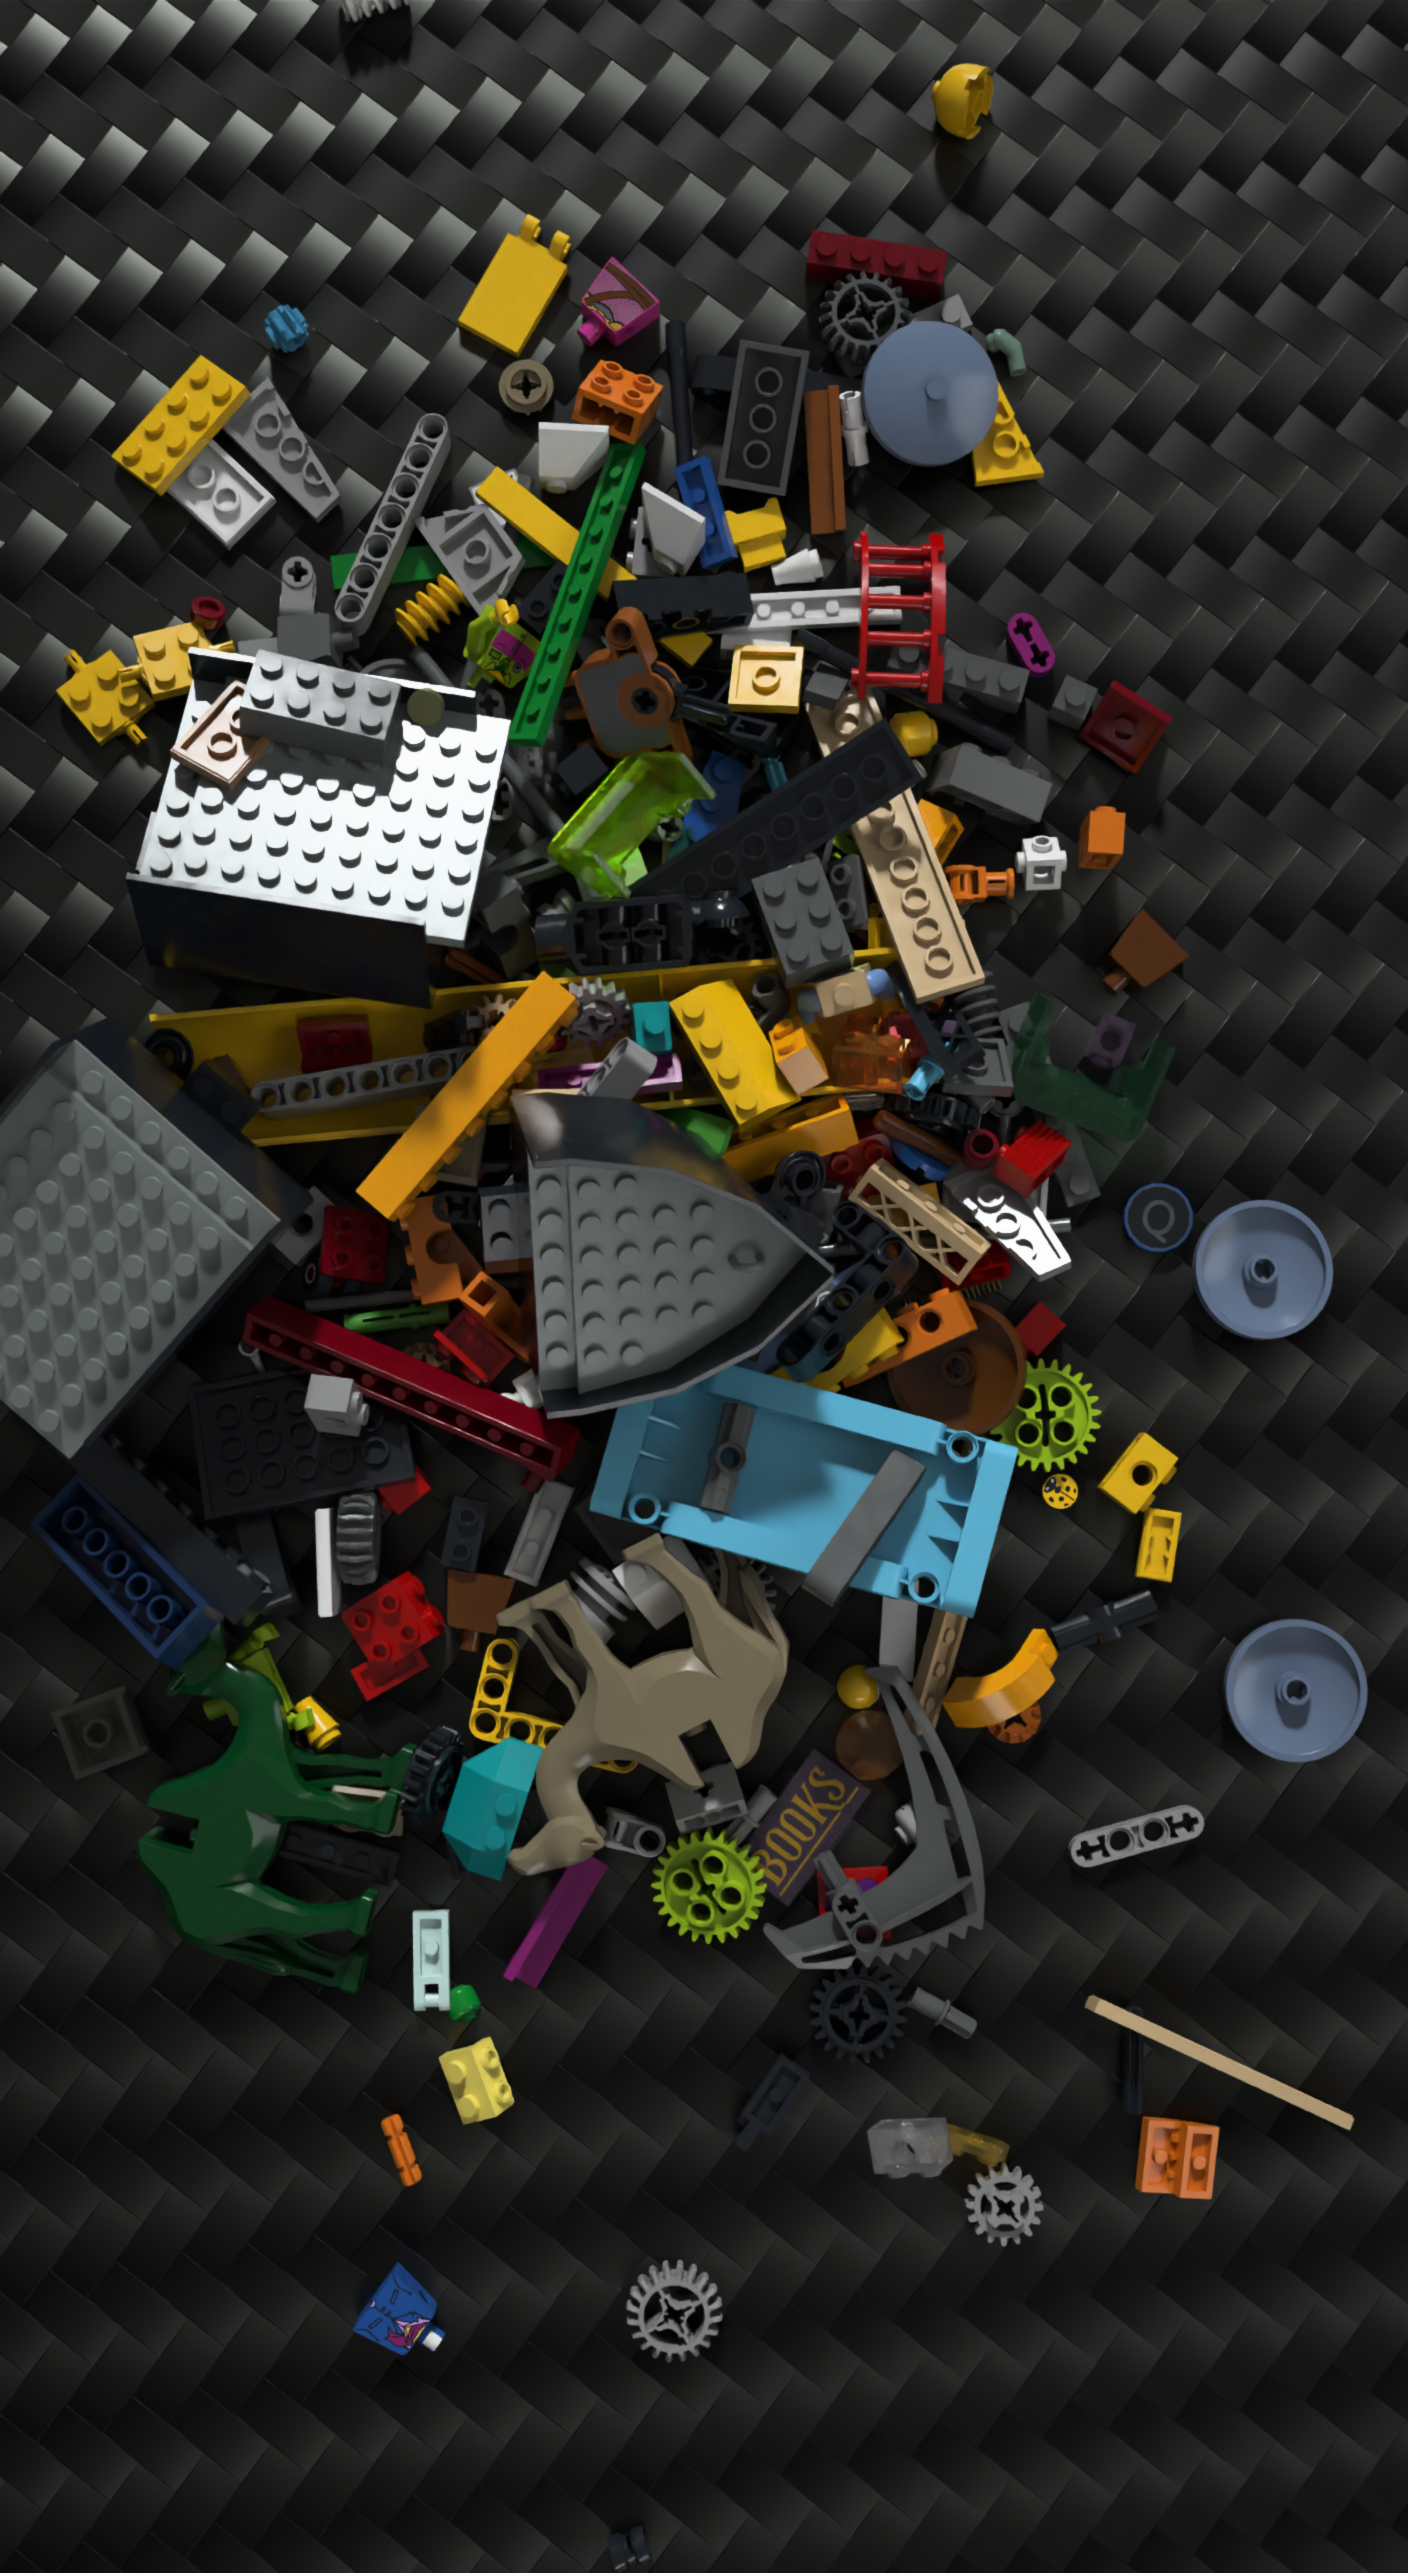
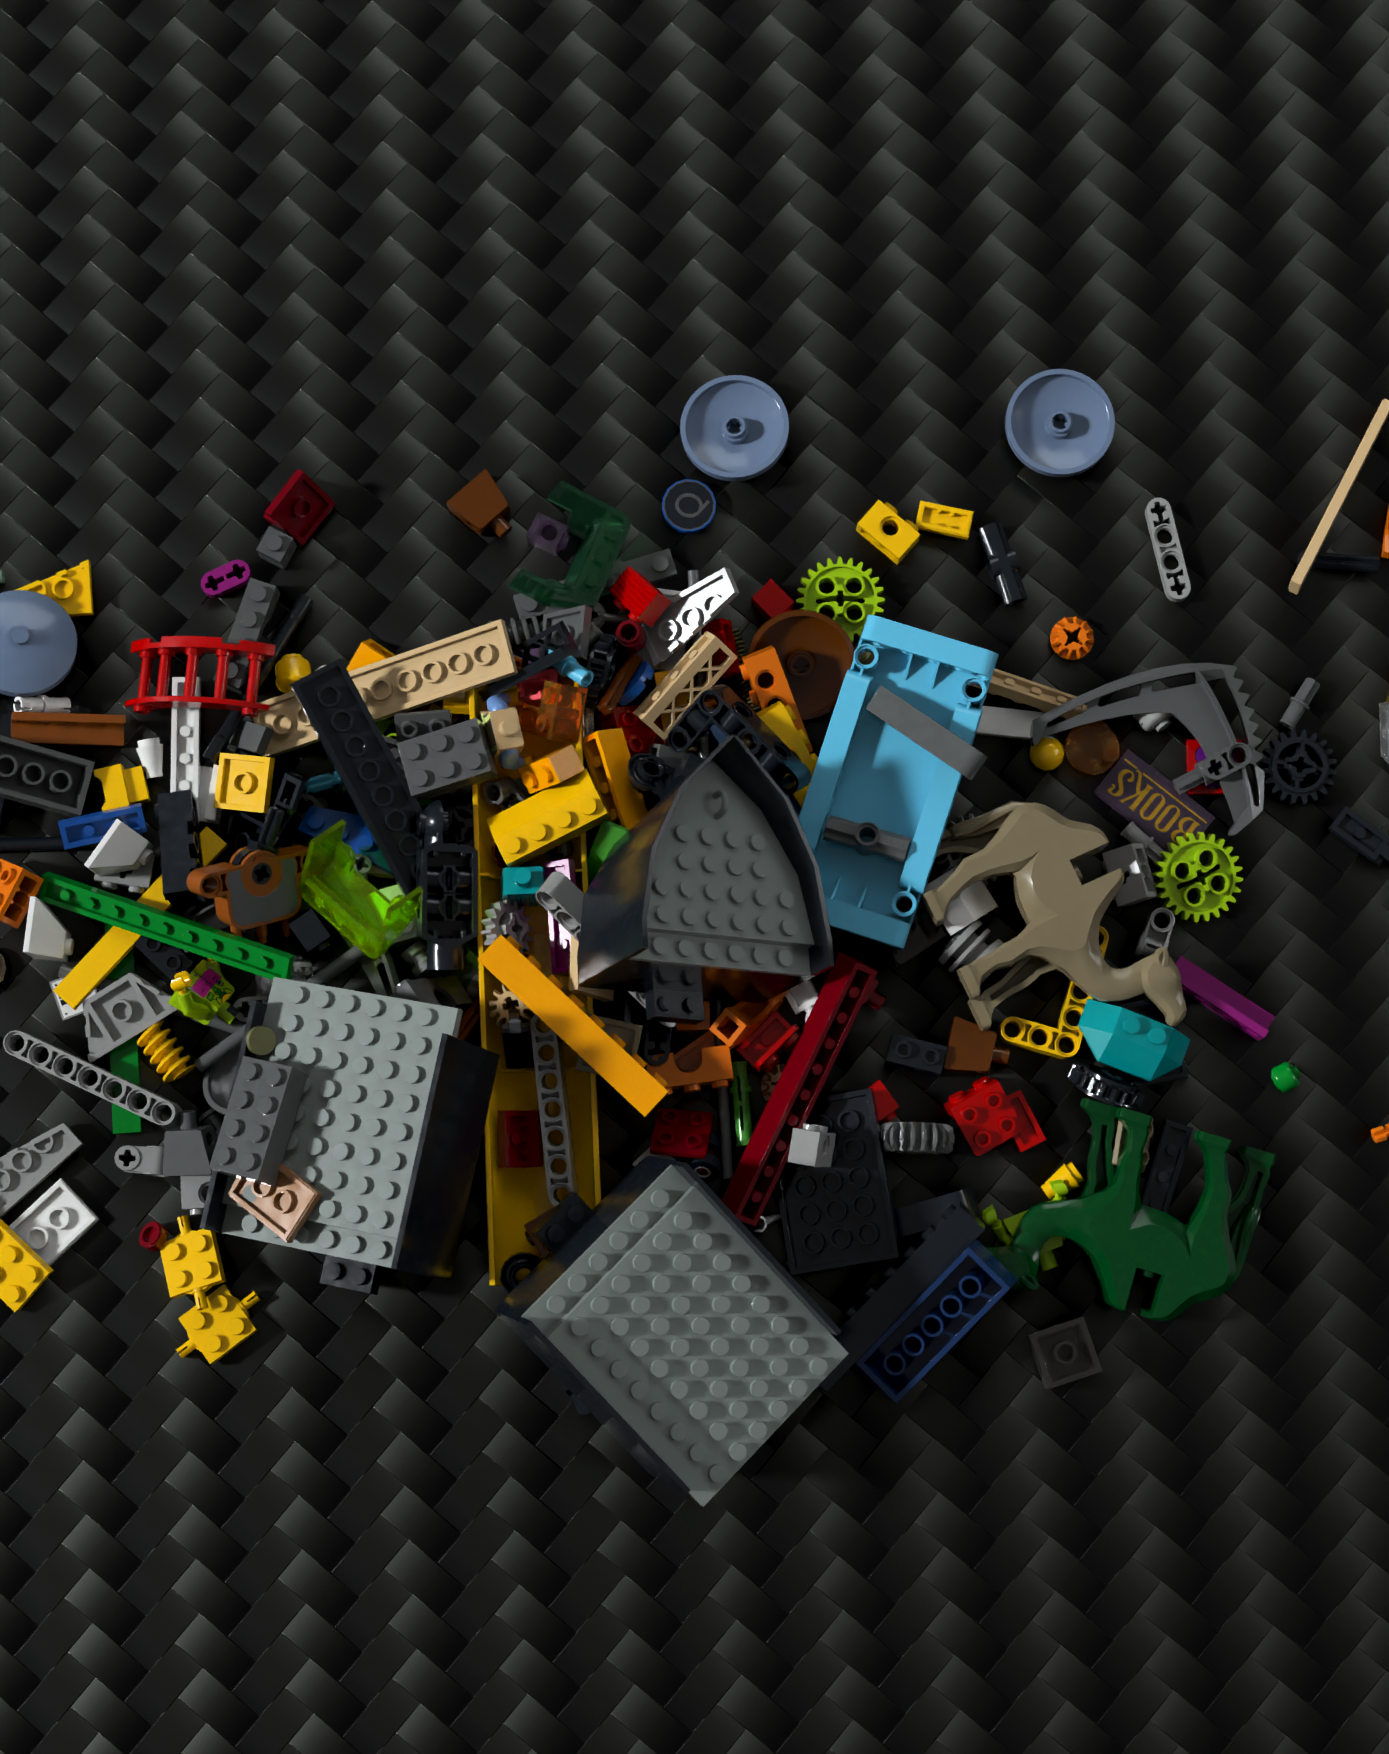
camera: 85 degrees left, 5 degrees down
white tile [315,1507,342,1617] -> none
light aqua plate [413,1909,451,2011] -> none
light yellow bracket [438,2037,514,2125] -> none
white tile [504,1480,574,1587] -> none
dark grey wedge [922,743,1052,827] -> none
light orange arch [941,1629,1059,1728] -> none
orange connector [945,865,1015,905] -> none
white brick [1015,835,1067,891] -> none
yellow tile [1041,1474,1078,1509] -> none
orange brick [1078,806,1126,870] -> none

